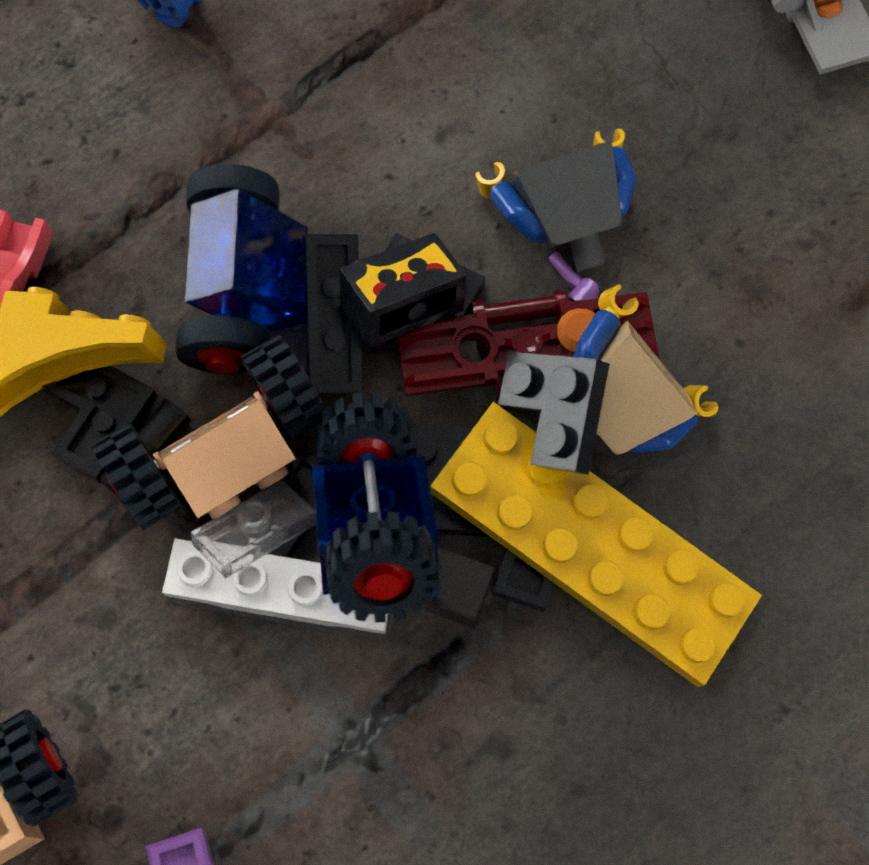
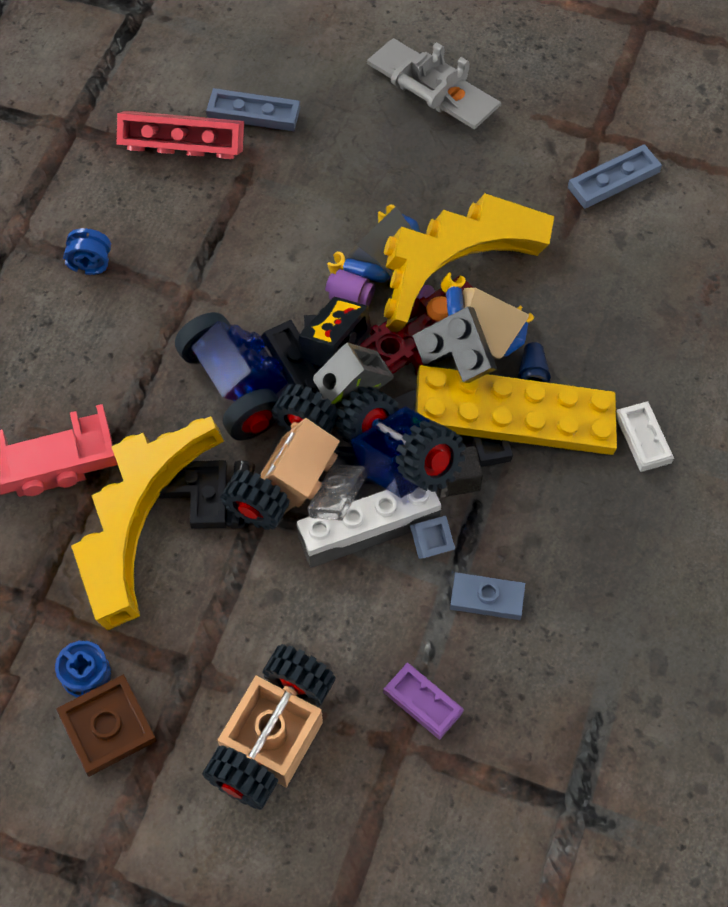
camera: 35 degrees left, 10 degrees down
none -> dark grey torso [313,343,394,408]
none -> medium lavender brick [325,269,375,307]
none -> yellow arch [384,193,554,333]
none -> sand blue plate [410,515,455,559]
none -> sand blue plate [450,572,525,620]
none -> dark blue cone [518,342,551,383]
none -> white plate [616,401,674,472]

